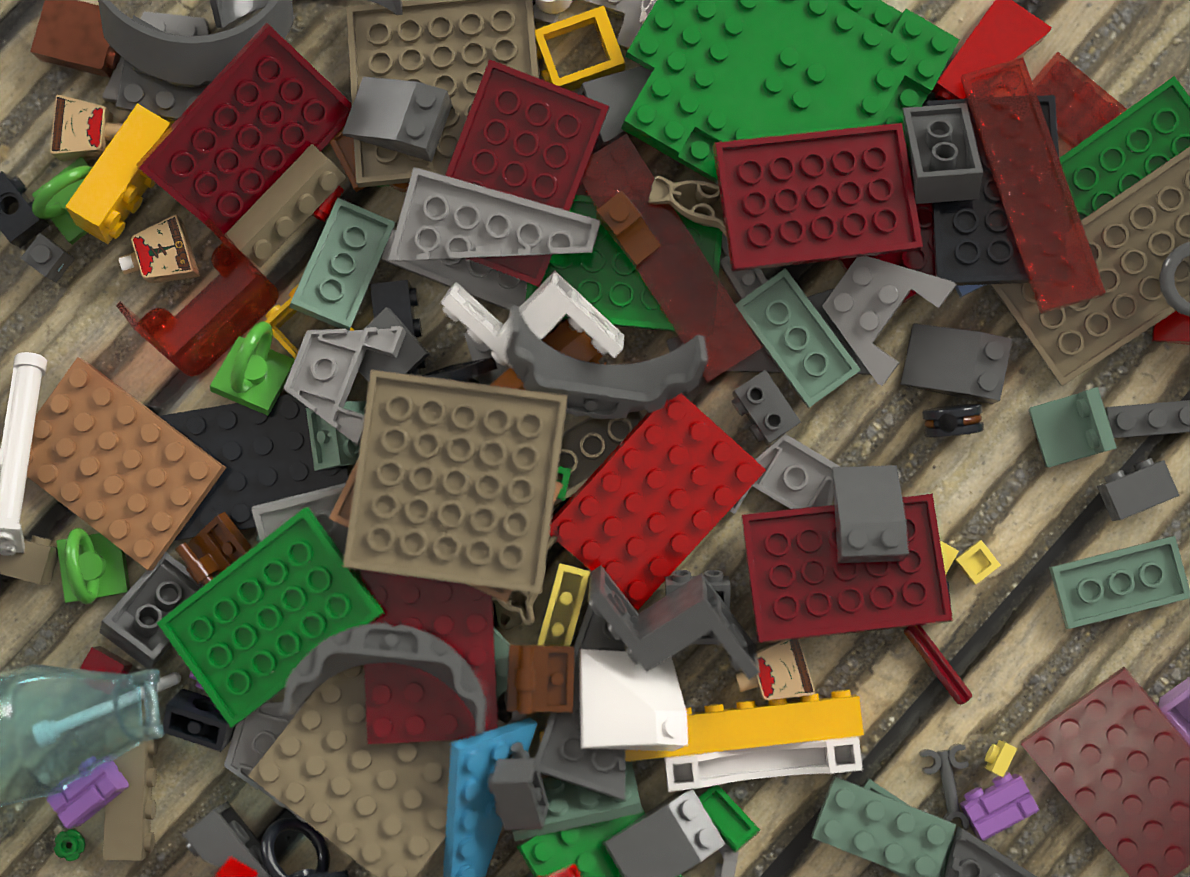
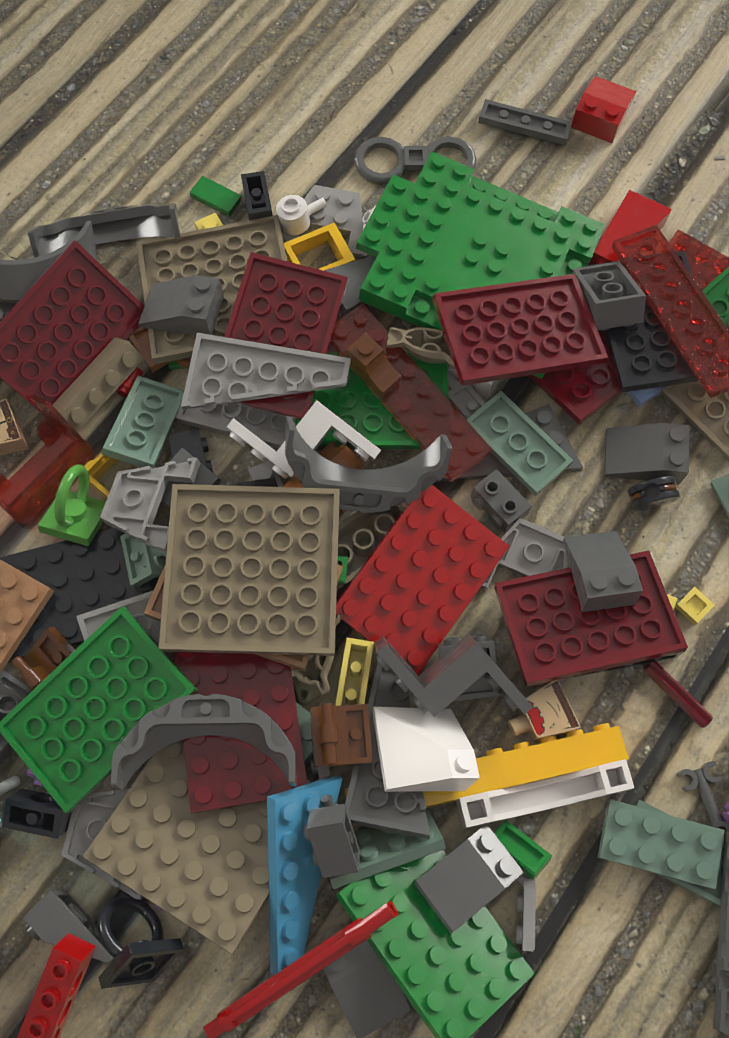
camera: 15 degrees left, 15 degrees down
light grey wing [822,256,957,386] -> none

